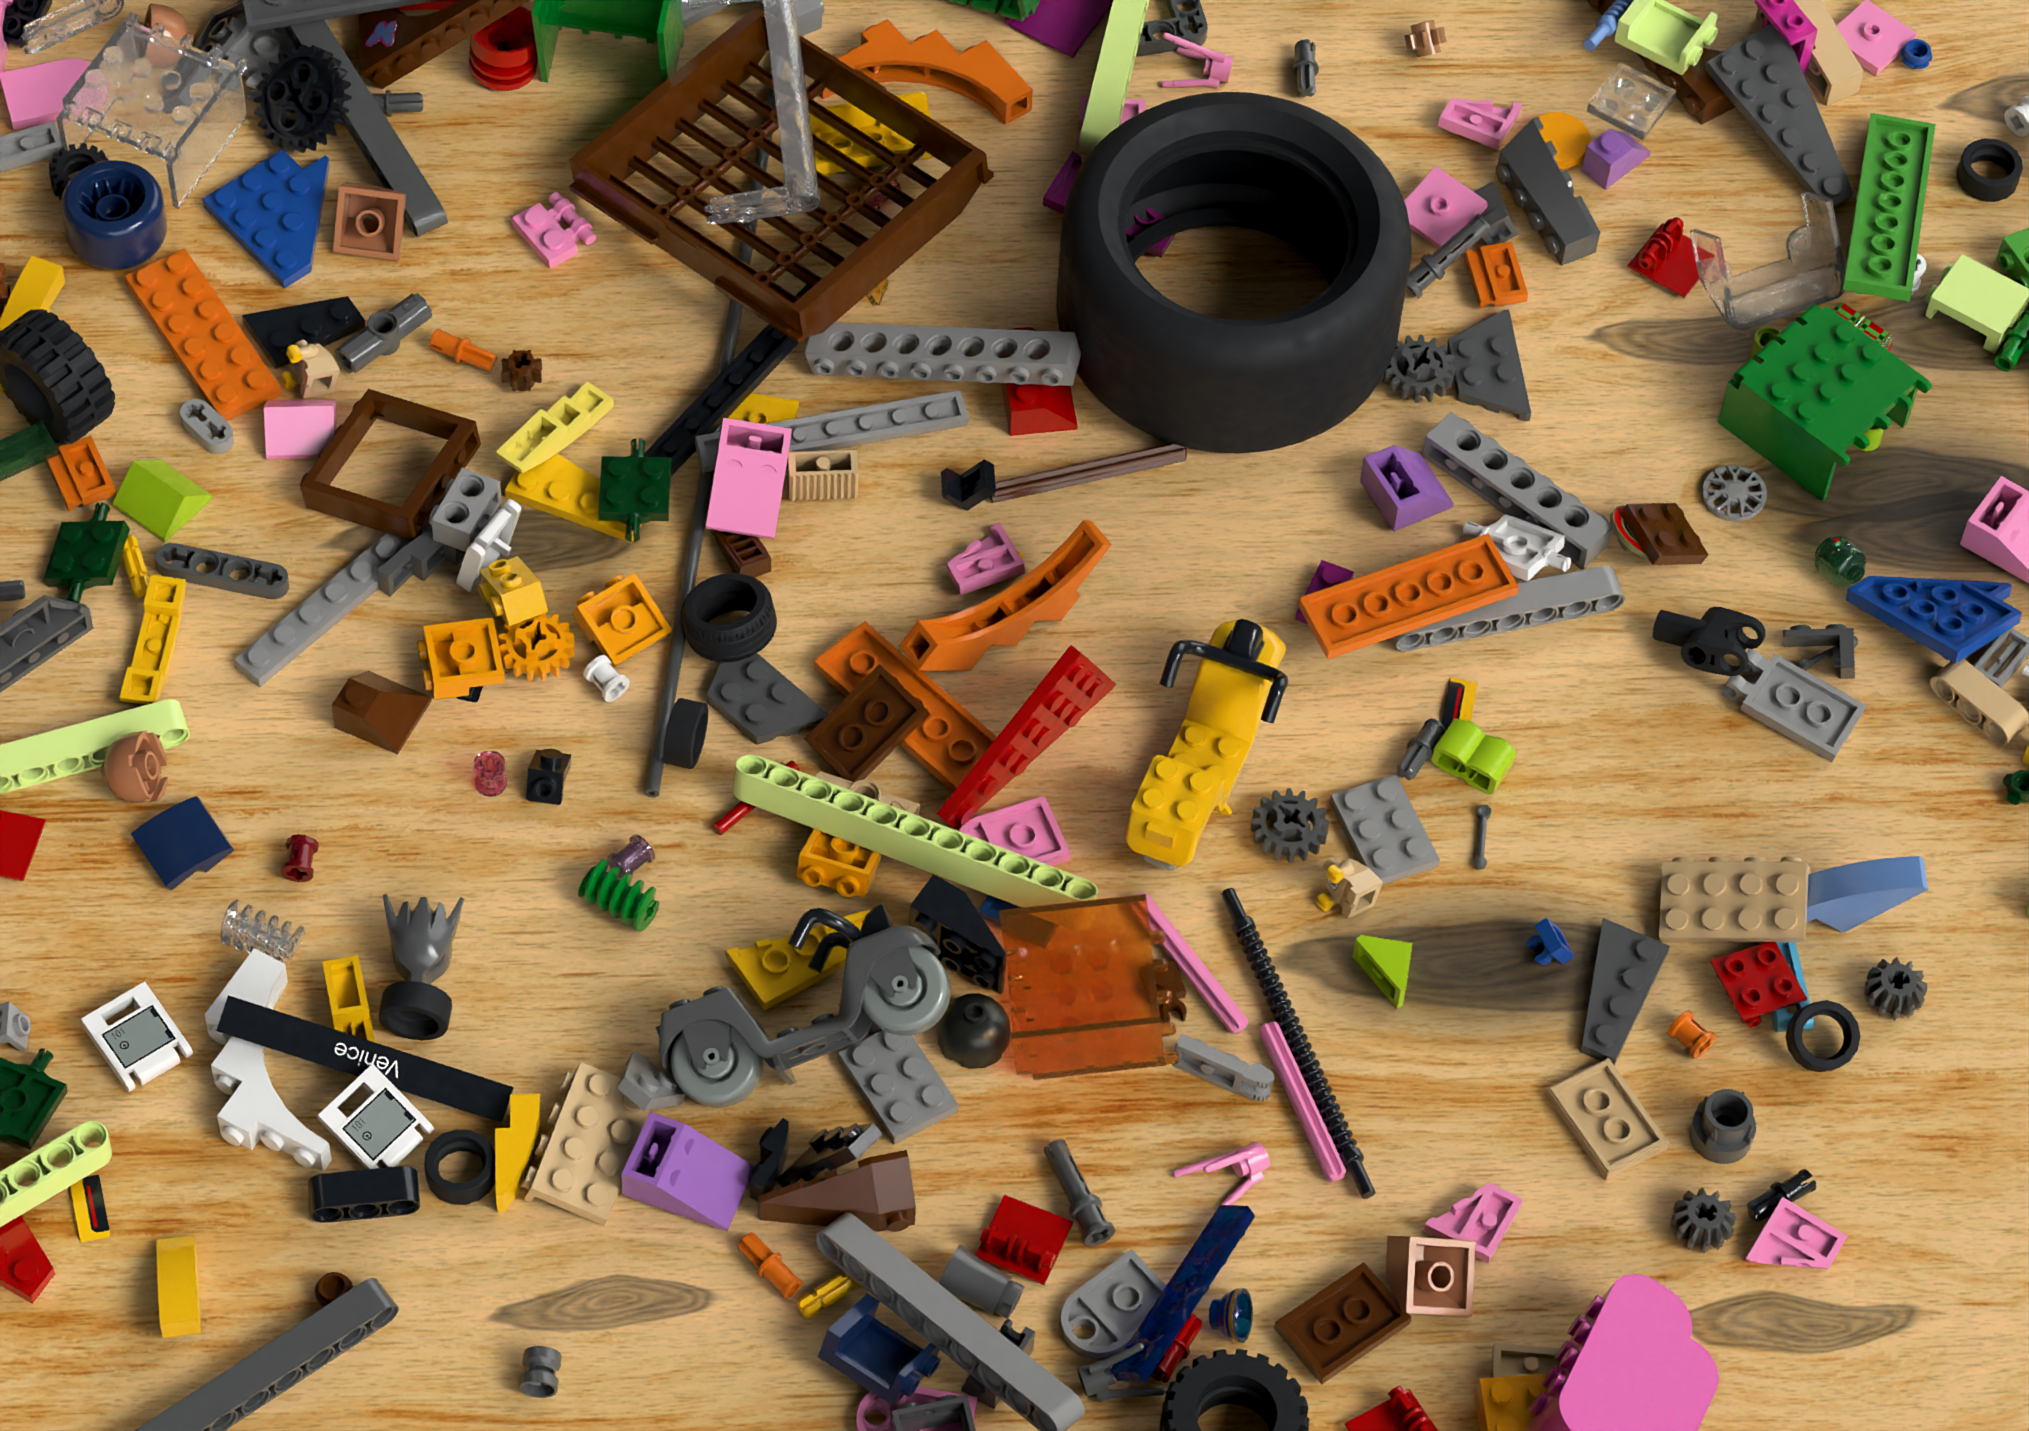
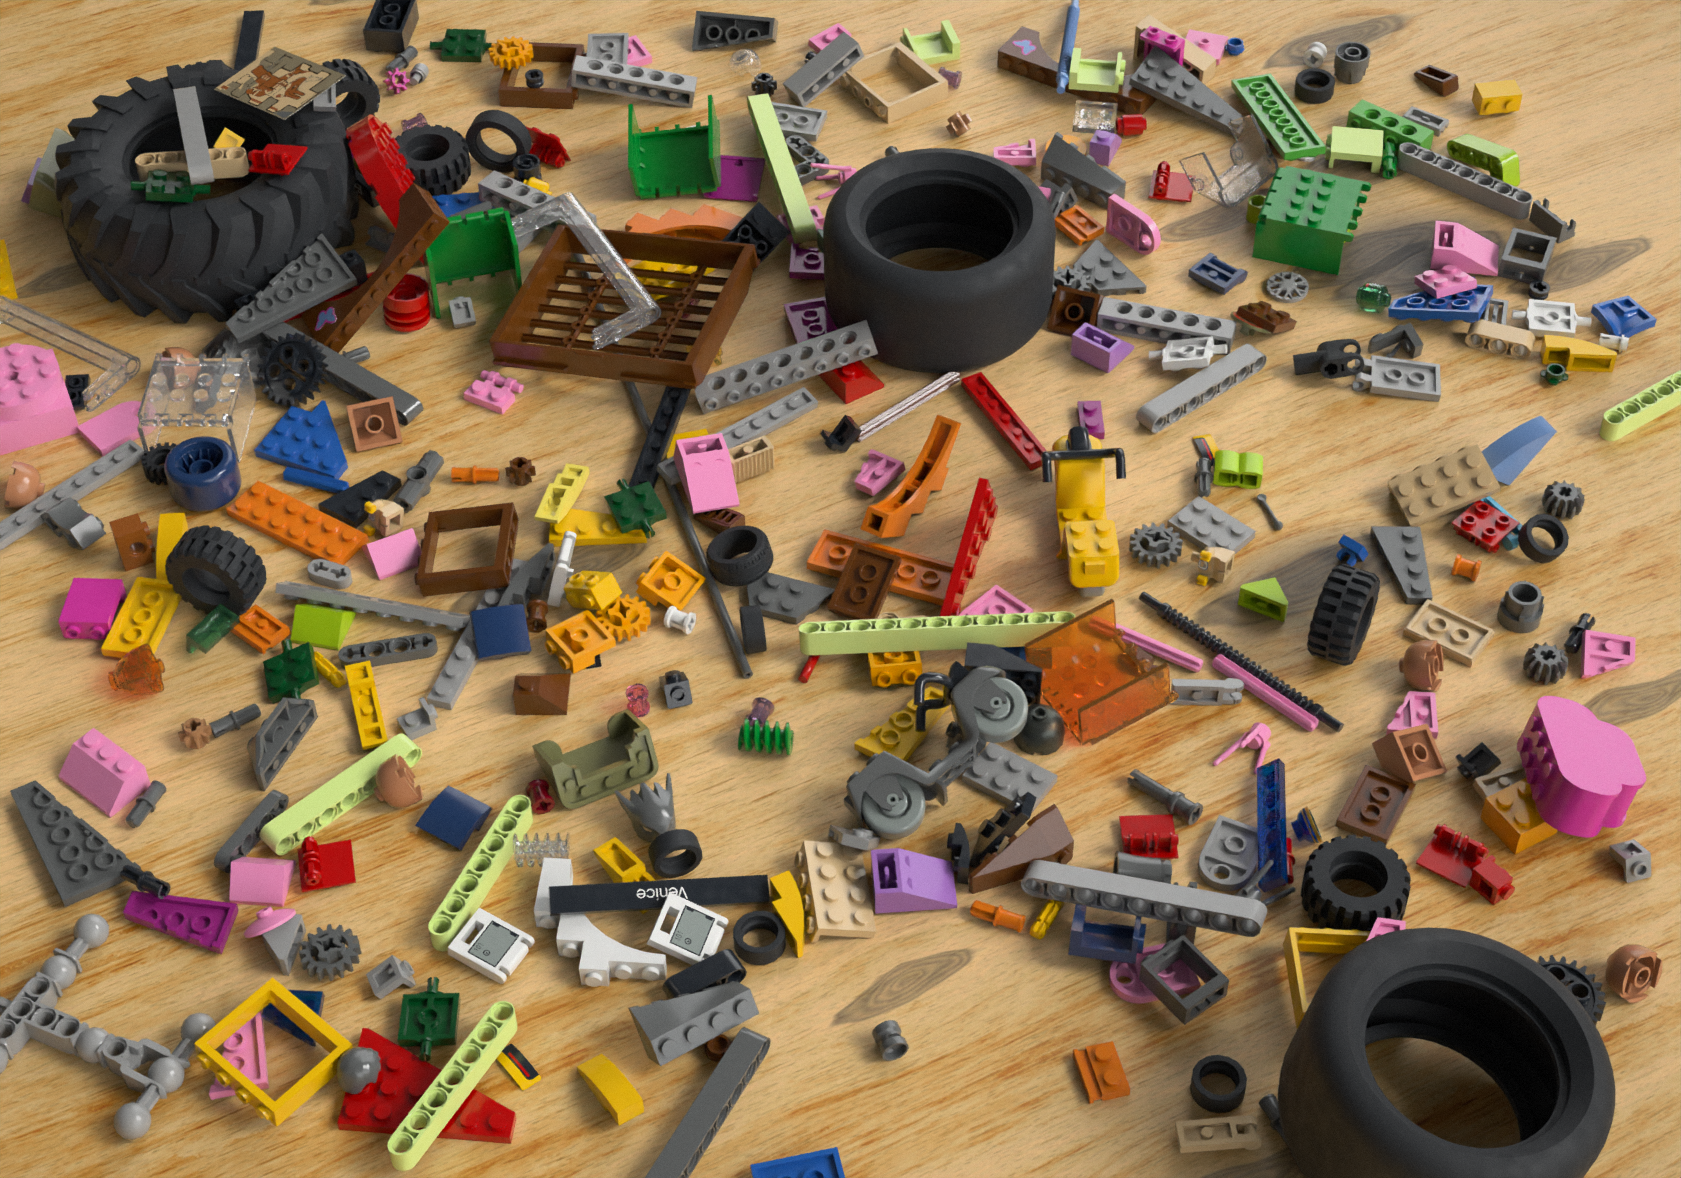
camera: 20 degrees left, 10 degrees down
light grey brick [429,468,502,552] -> none
orange plate [1298,533,1519,660] -> none
none -> light grey plate [275,581,470,631]
none -> blue axle [283,467,349,494]
none -> light grey bracket [397,697,438,740]
none -> yellowish green beam [428,795,533,952]
none -> light grey bracket [449,296,476,328]
none -> dark blue slope [470,604,532,660]
none -> reddish brown bush [526,599,549,633]
none -> olive windscreen [532,709,659,809]
none -> wedge [628,981,759,1066]
none -> black slope [722,202,790,271]
none -> plate [784,297,838,344]
none -> red plate [961,372,1047,471]
none -> reddish brown slope [1047,285,1105,335]
none -> bright pink tile [1106,194,1161,255]
none -> red brick [1115,114,1147,136]
none -> dark blue plate [1188,253,1248,295]
none -> black tyre [1307,564,1380,666]
none -> nougat cylinder [1399,640,1444,691]
none -> bright pink plate [1415,265,1477,299]
none -> black bracket [1455,742,1501,780]

